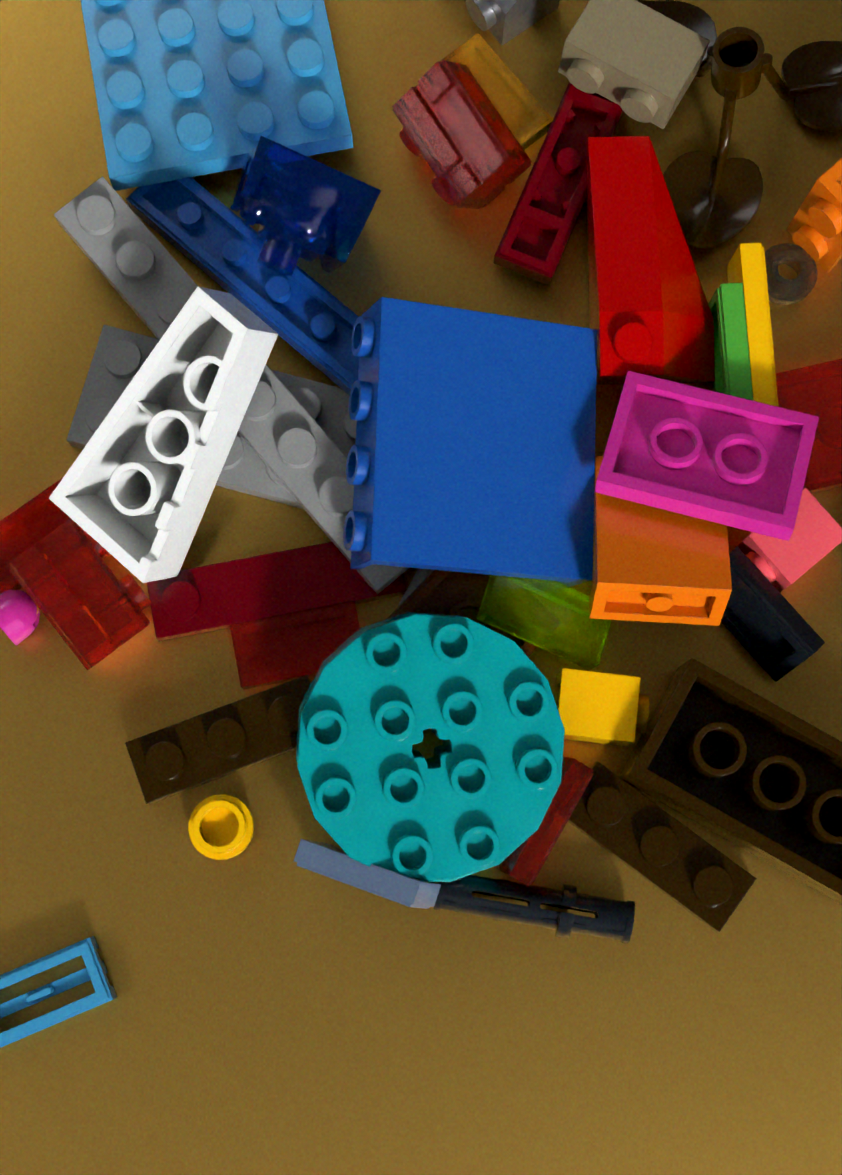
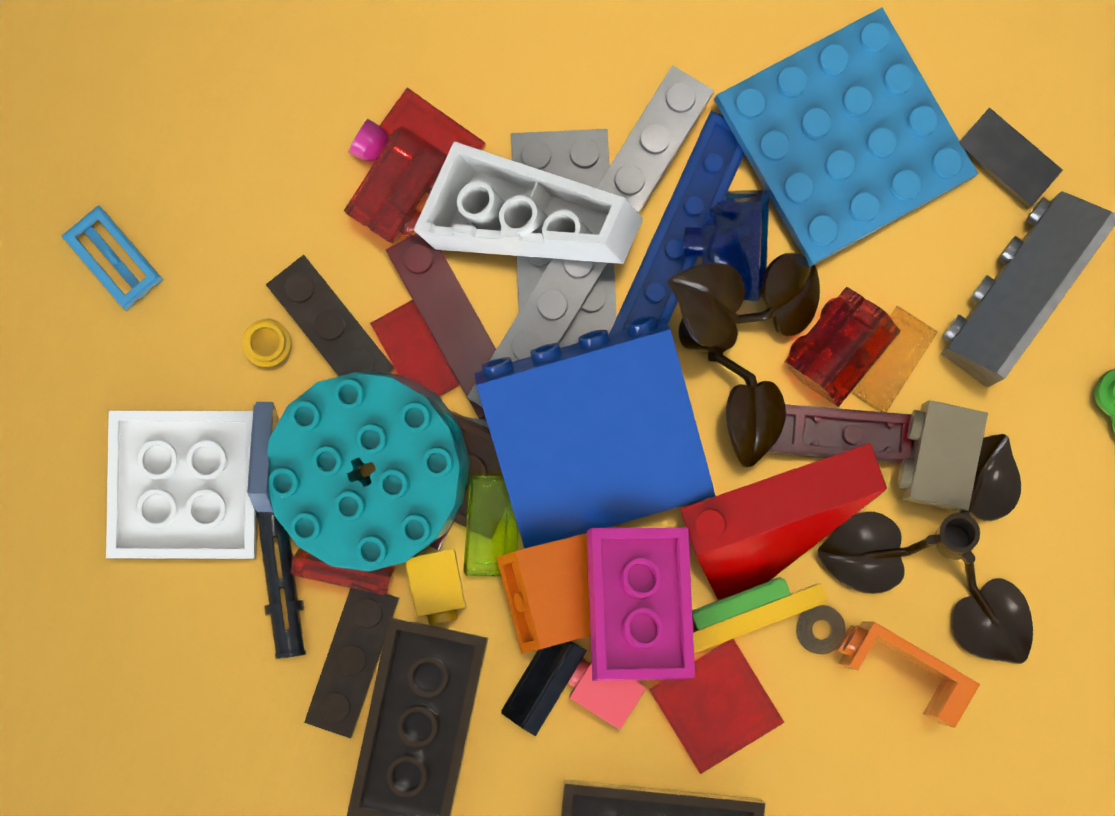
camera: 75 degrees right, 5 degrees up
none -> white plate [106,411,257,559]
none -> dark brown plant [668,253,820,467]

